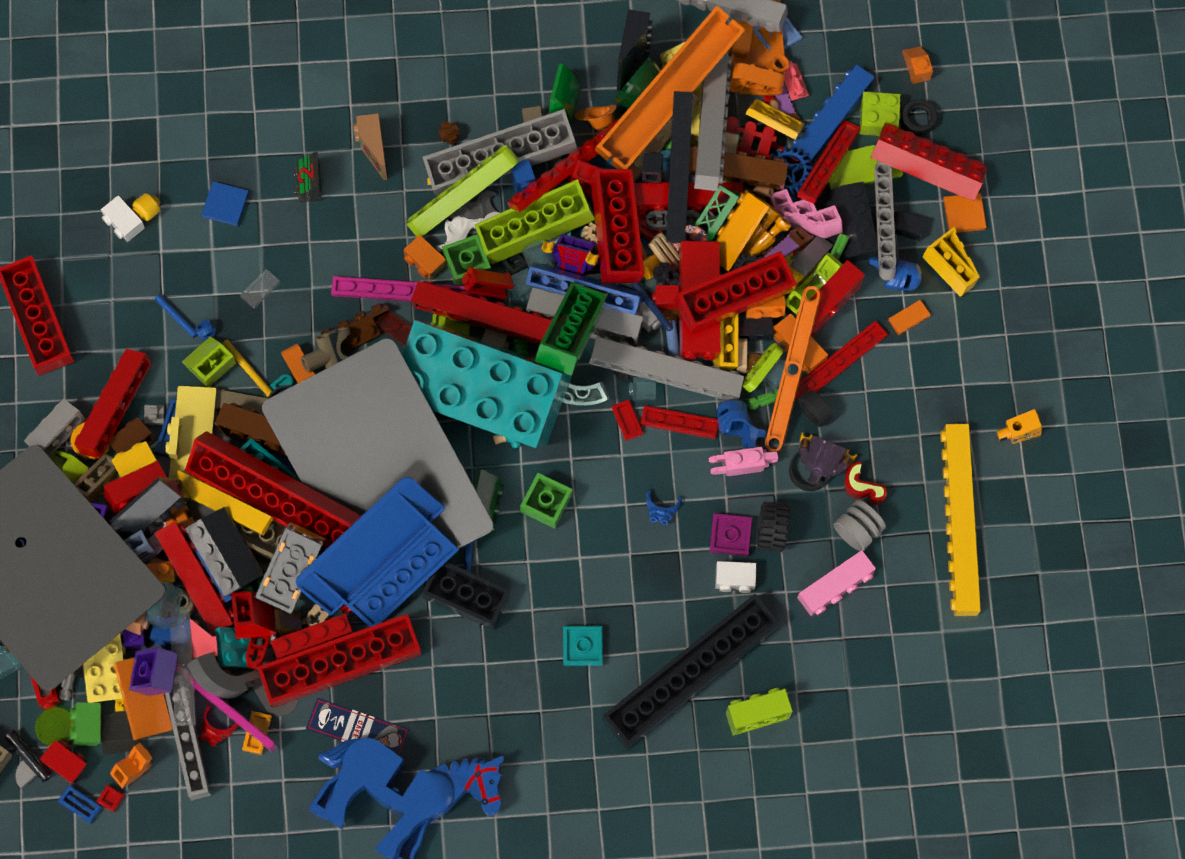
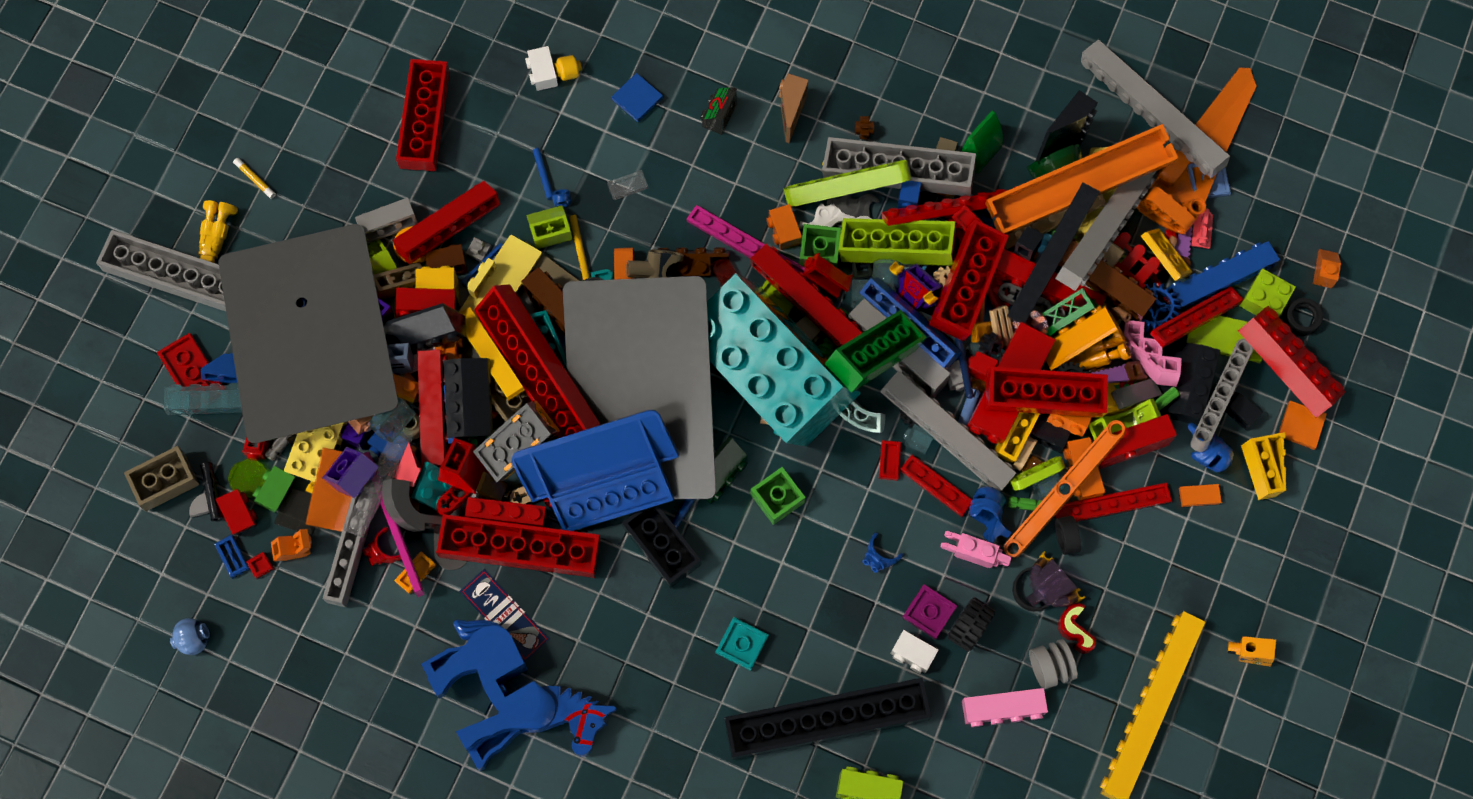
camera: 30 degrees right, 0 degrees up
orange piece [574,105,617,130] -> none

